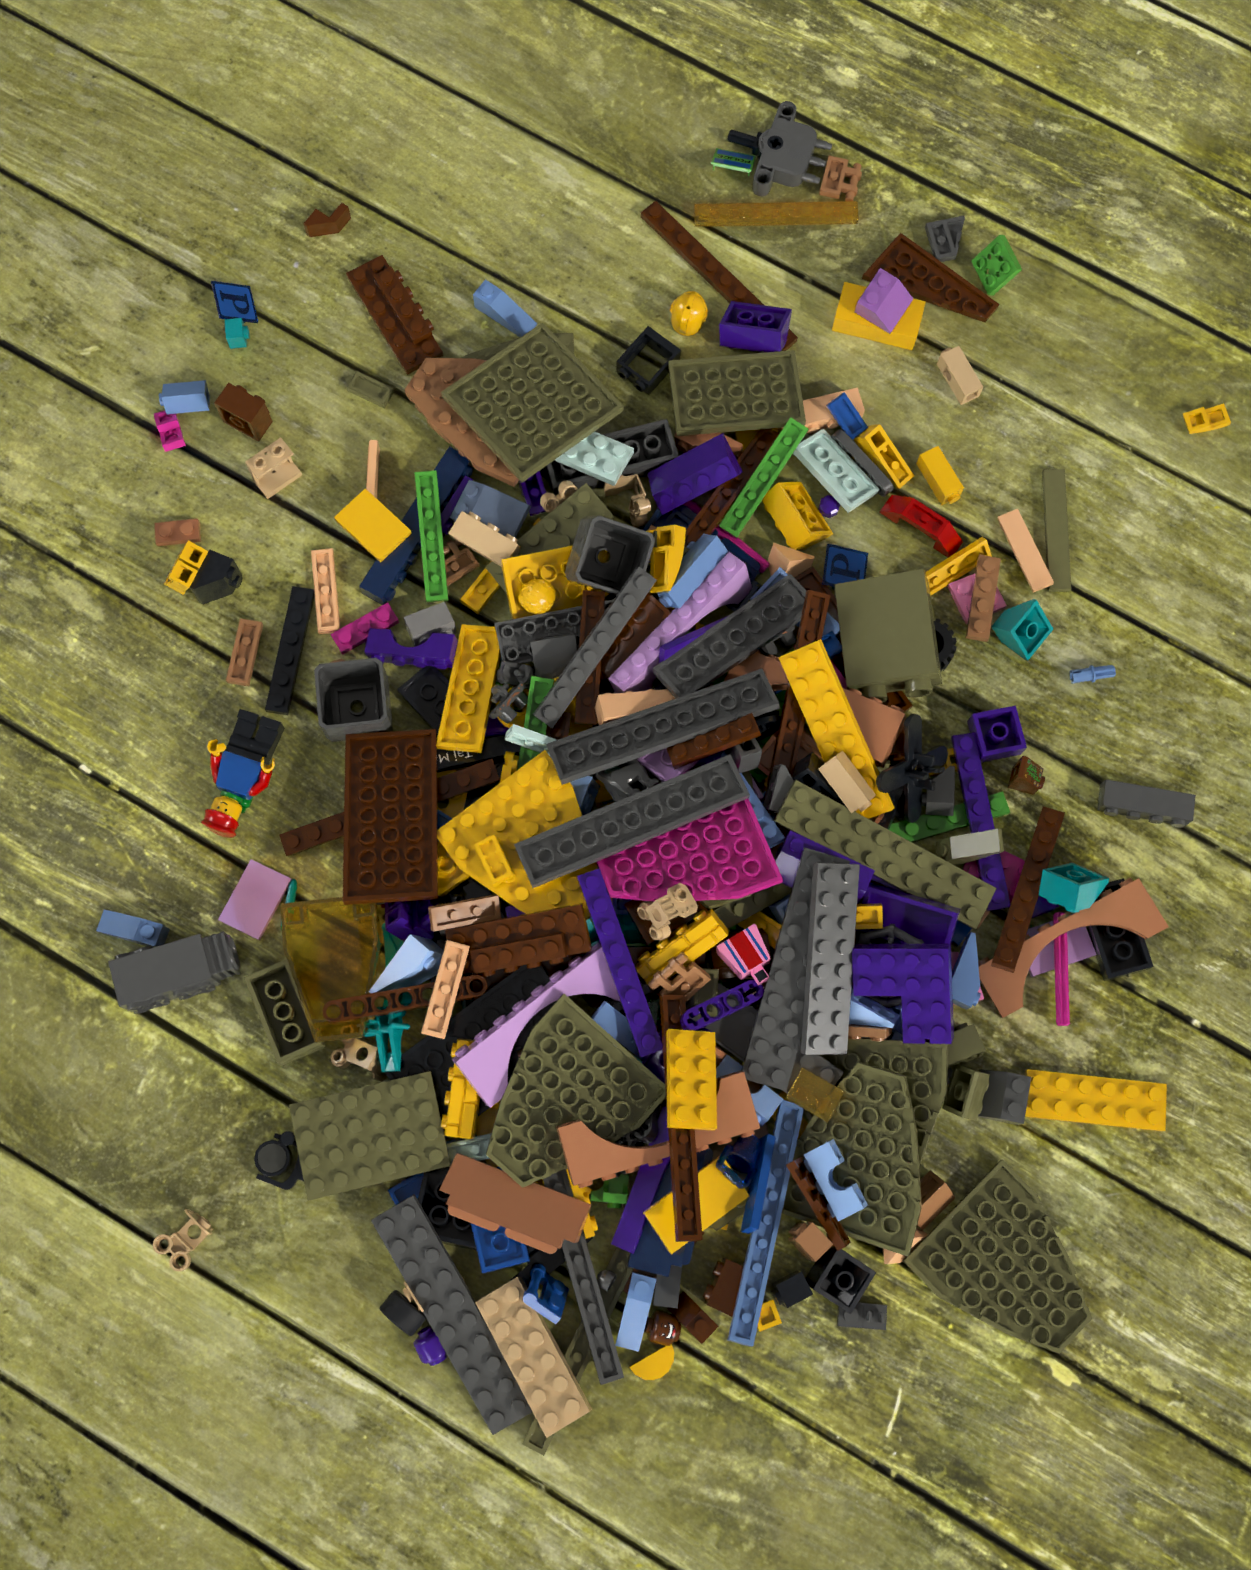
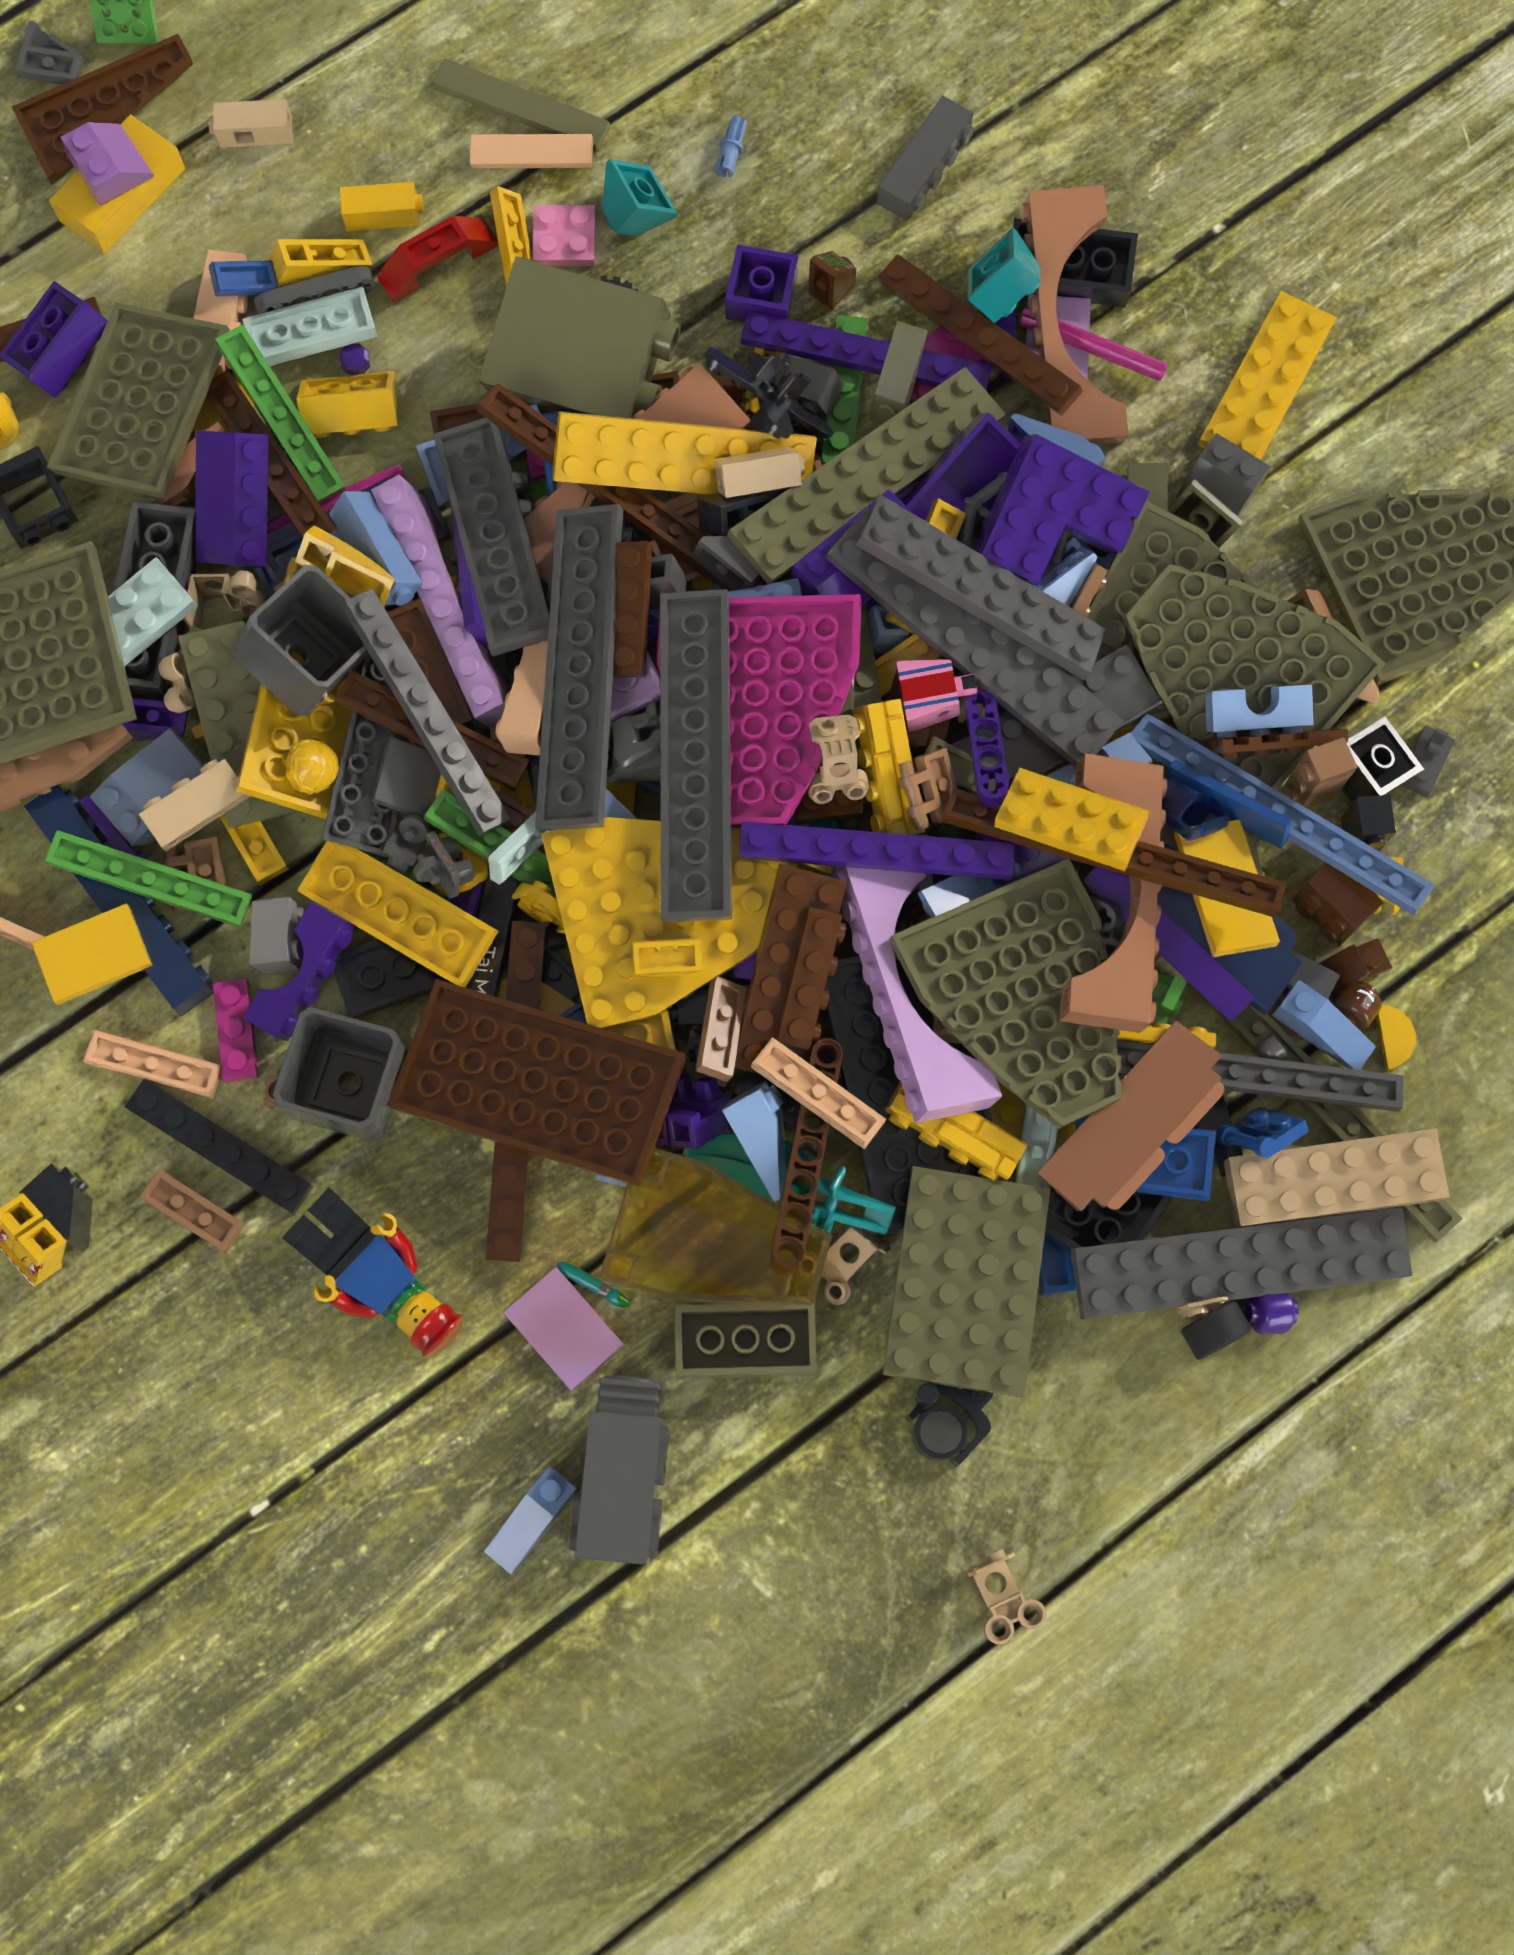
camera: 65 degrees left, 0 degrees up
light nougat slope [768,543,815,577] -> none
clear yellow plate [786,1068,845,1122] -> none
piece [822,544,868,590] -> none
medium nougat plate [965,554,1001,642] -> none

